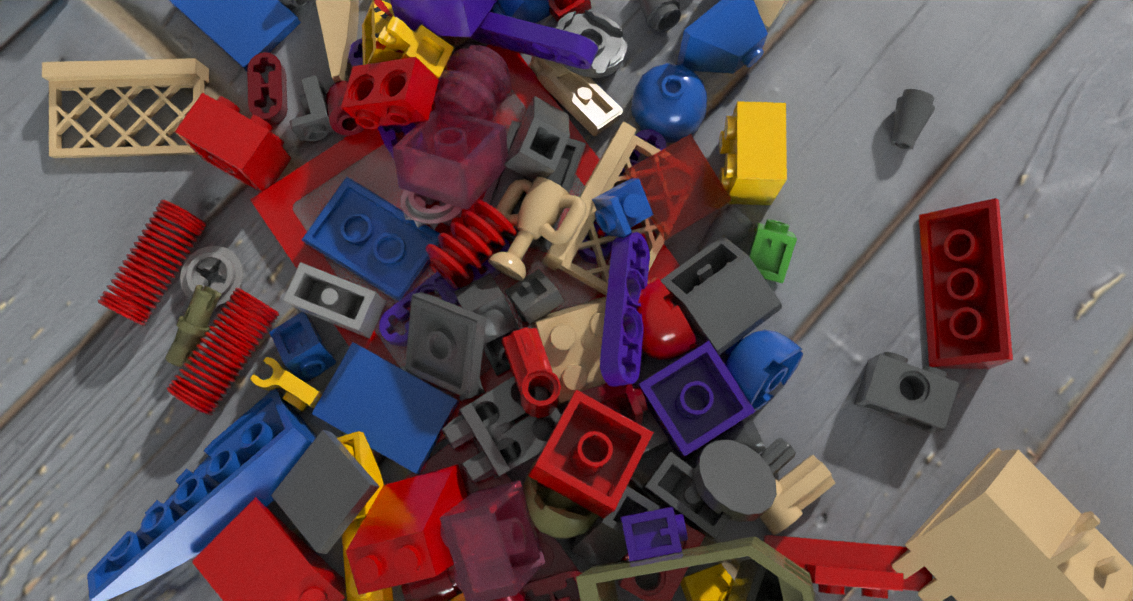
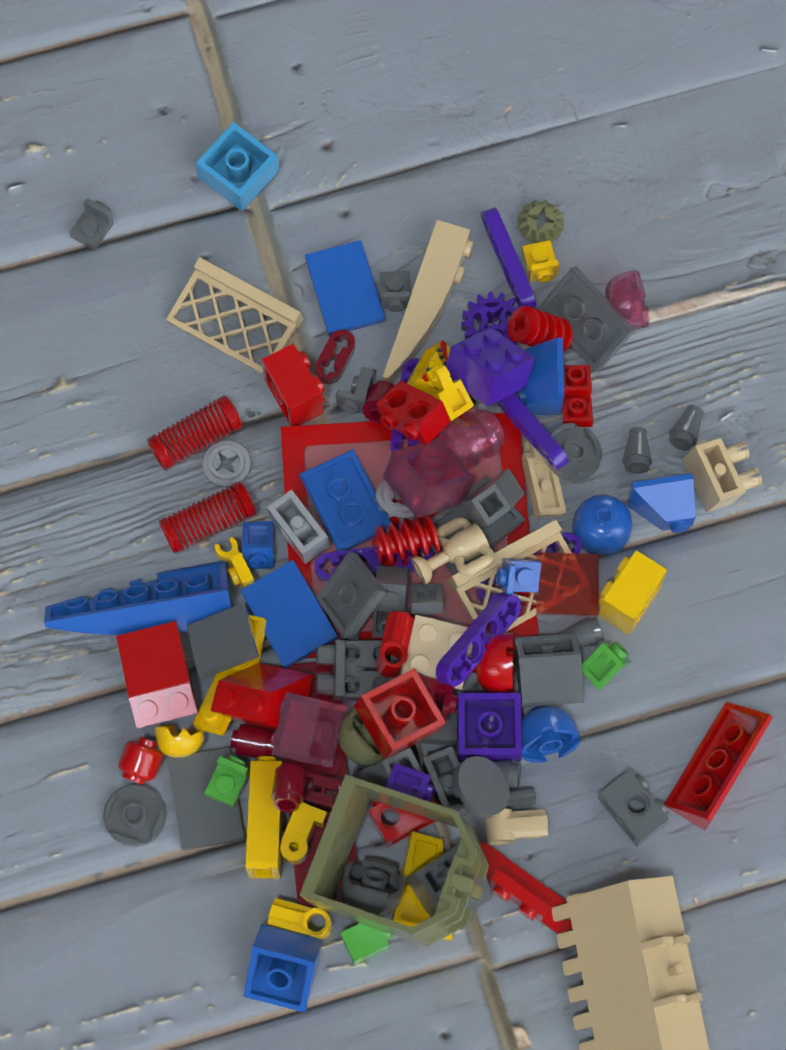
camera: 30 degrees right, 5 degrees down
olive pin [165,285,221,368] -> none
dark grey cone [890,89,935,149] -> none

